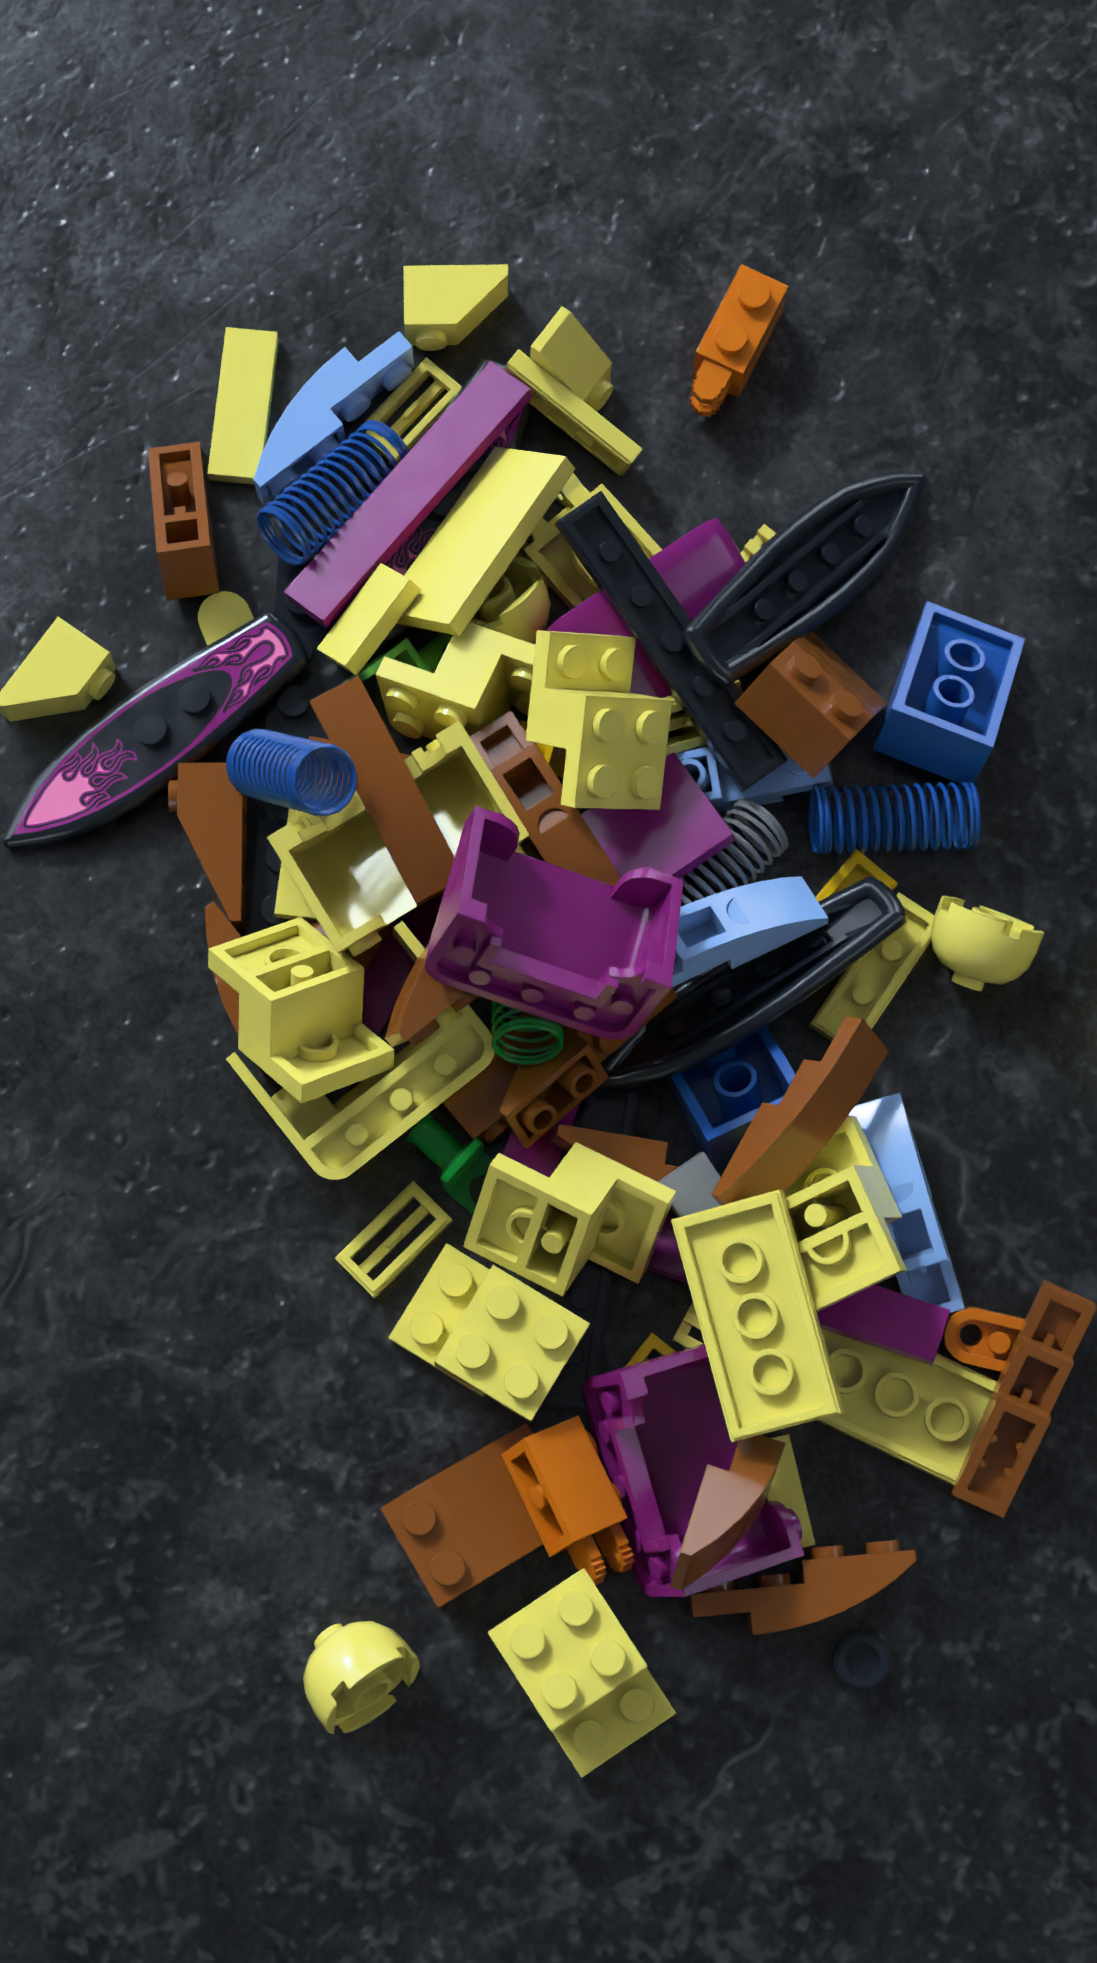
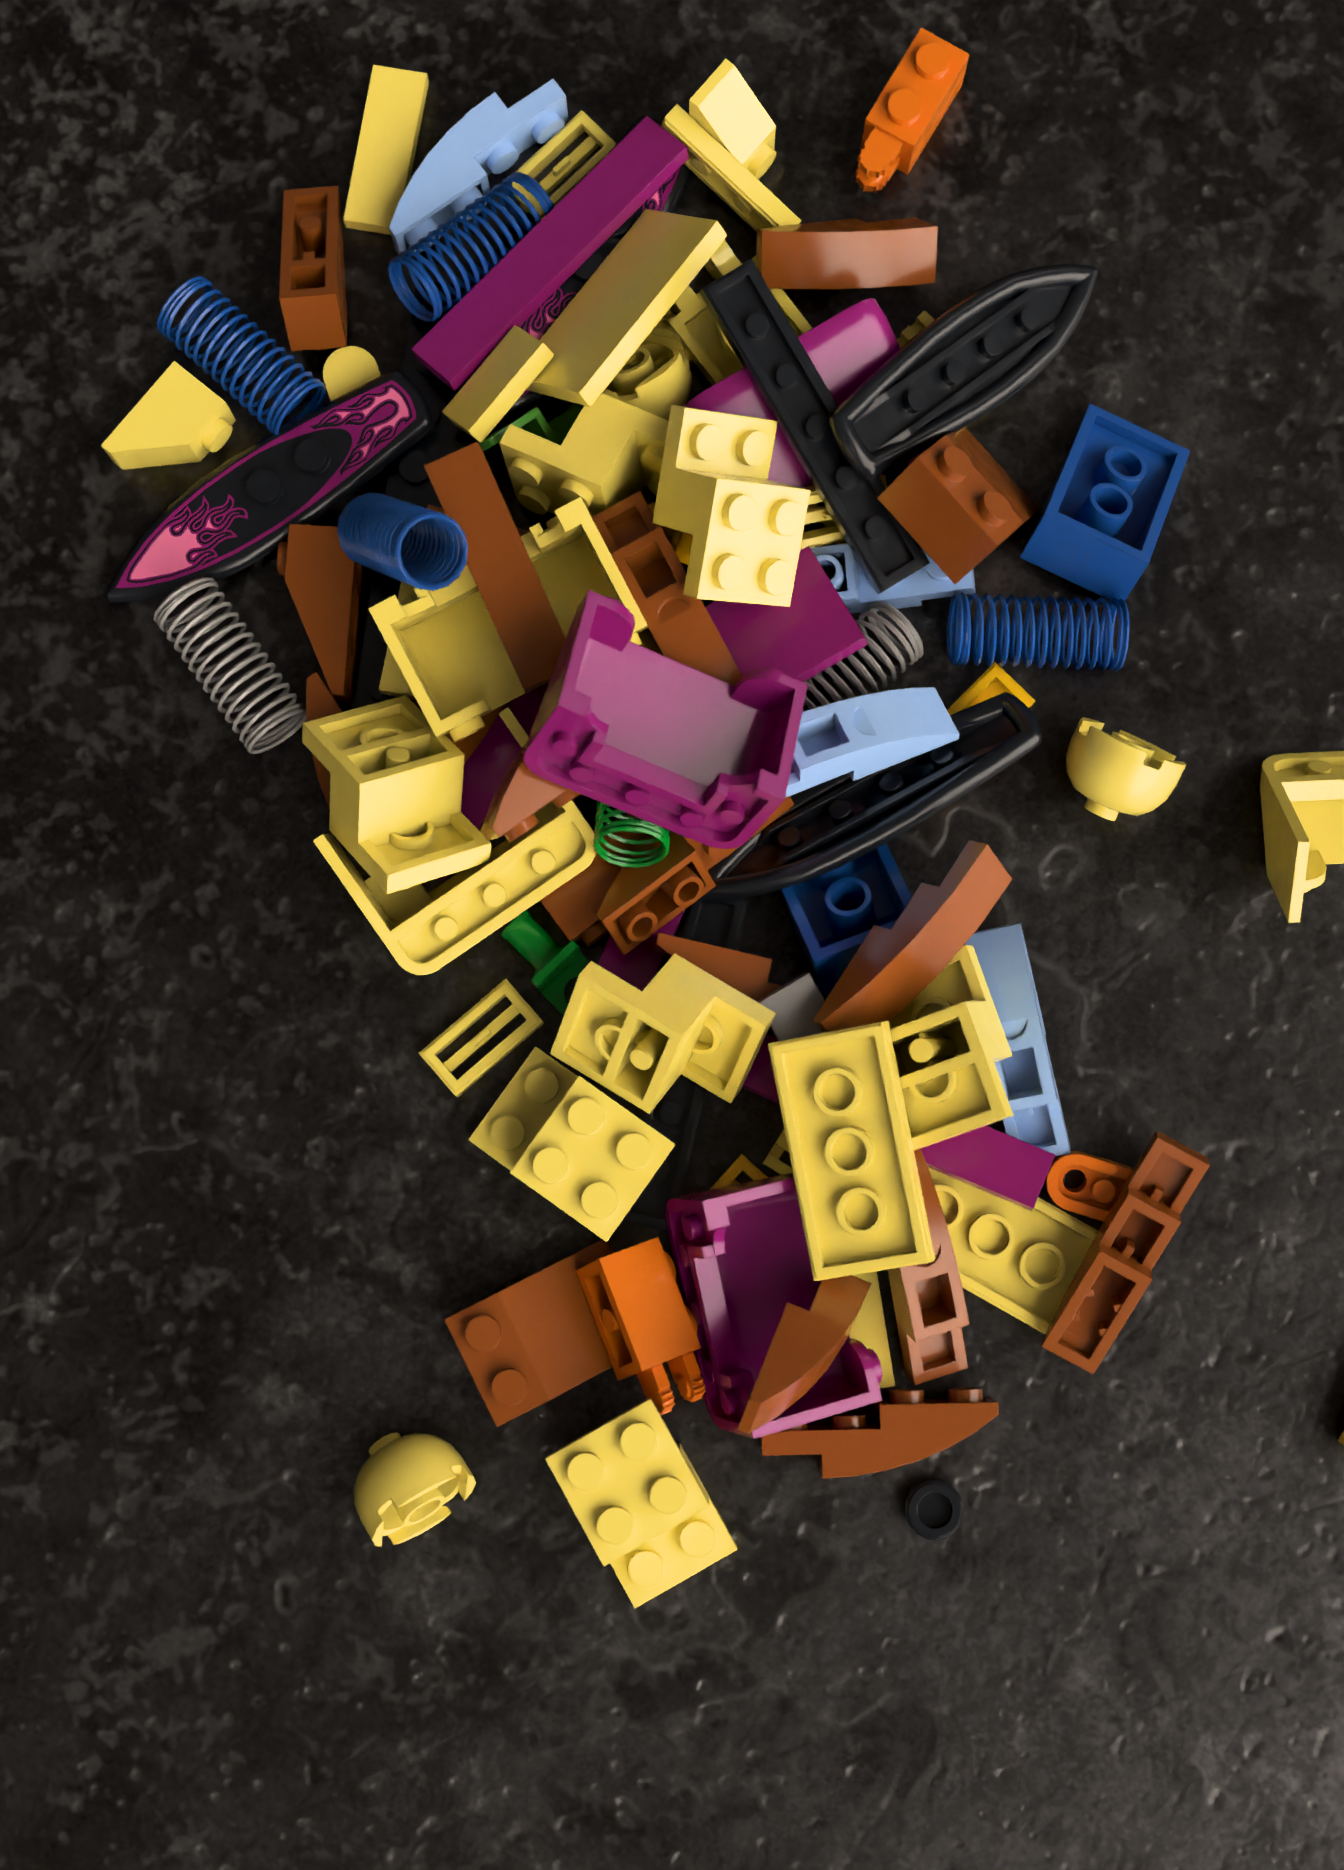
camera: 10 degrees right, 5 degrees up
light yellow slope [404,264,508,351] -> none
light yellow tile [809,892,934,1042] -> none
none -> light grey piece [153,577,307,754]
none -> blue piece [157,276,326,435]
none -> dark orange slope [756,217,938,289]
none -> dark orange slope [887,1149,969,1385]

